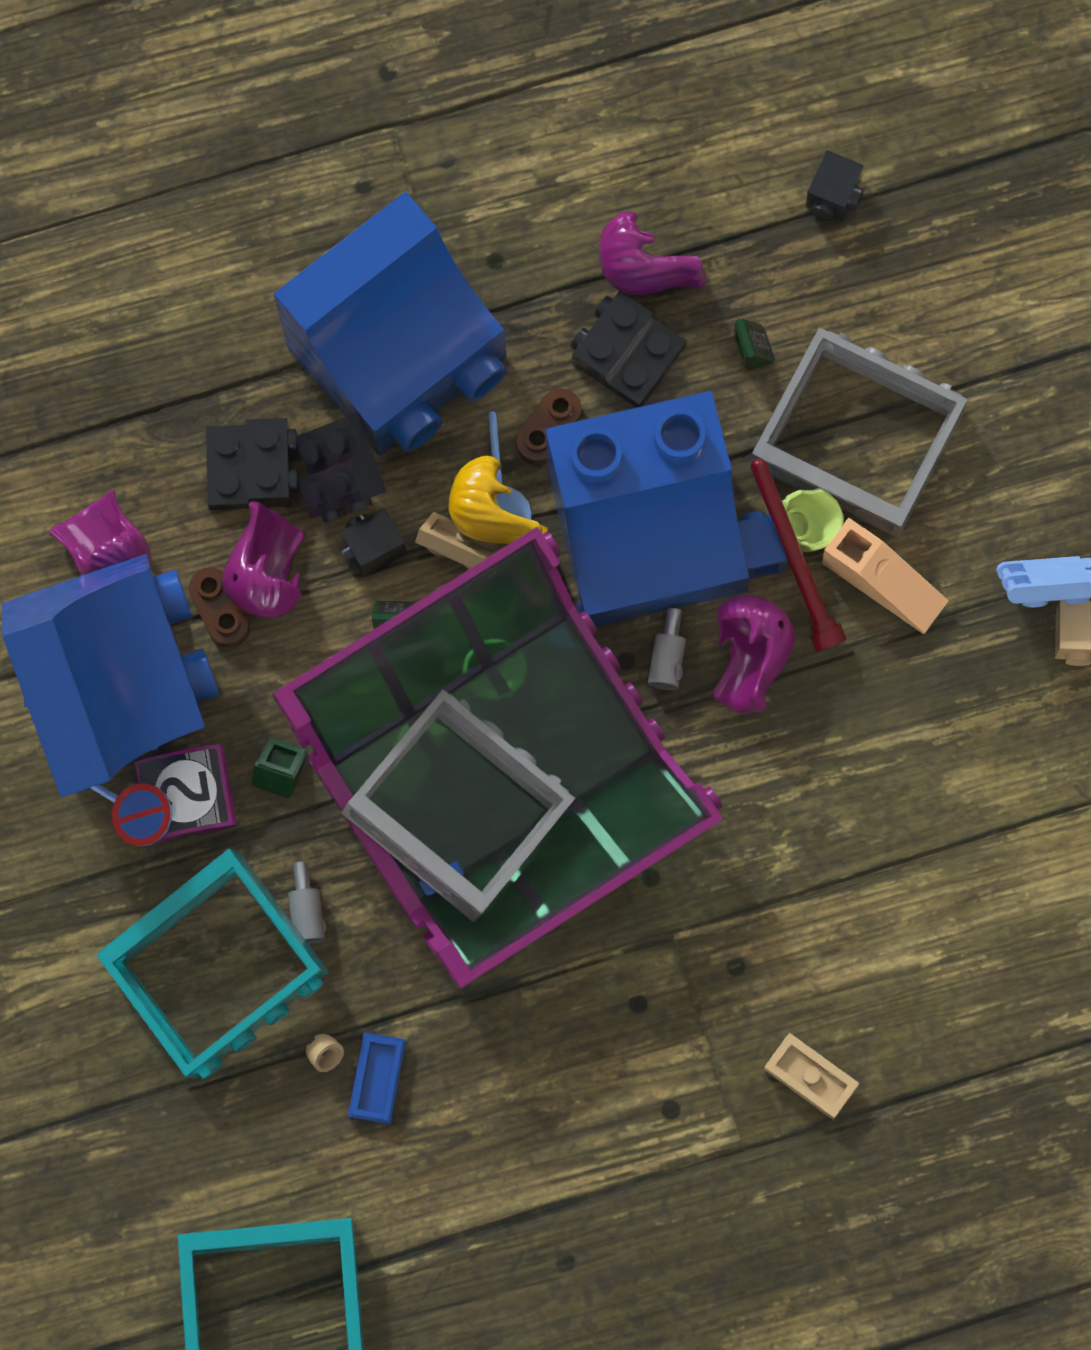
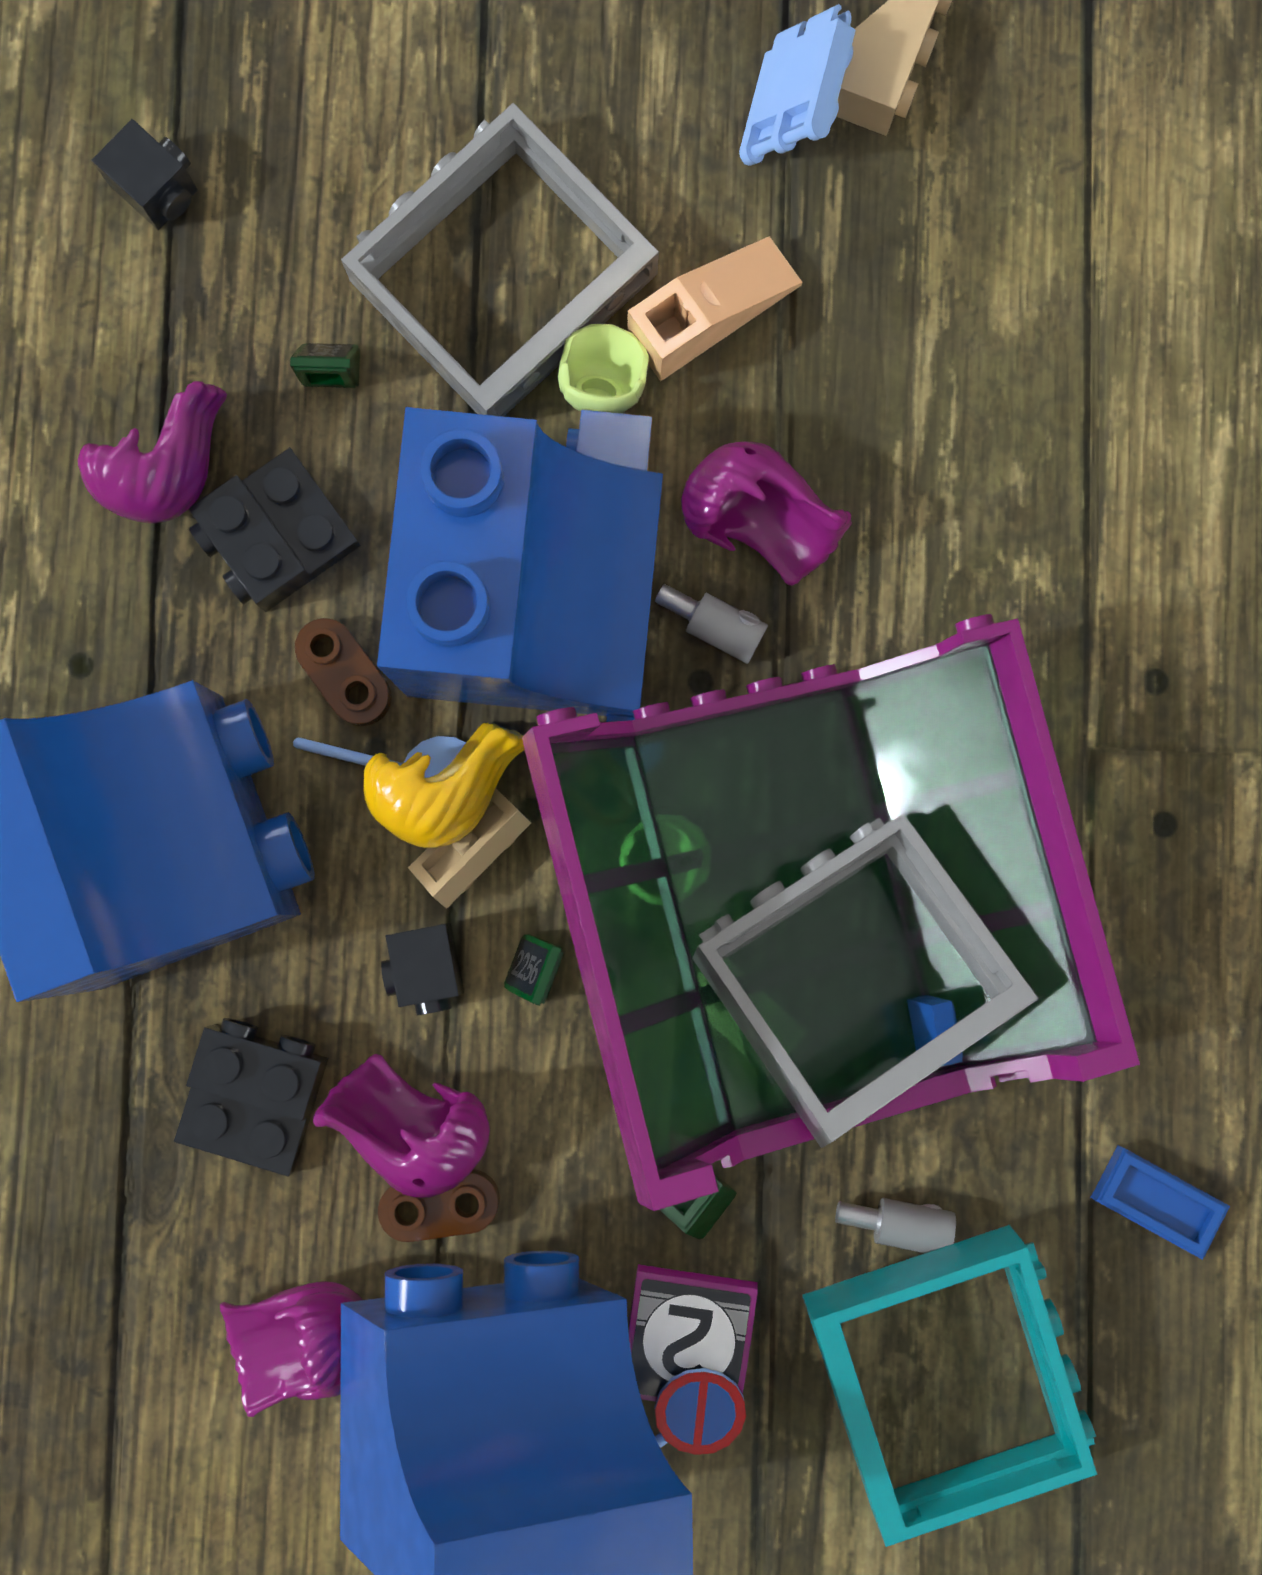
camera: 80 degrees left, 10 degrees up
black plate [296,413,386,523] -> none
tan hinge [306,1034,344,1072] -> none
dark red piece [751,458,847,652] -> none

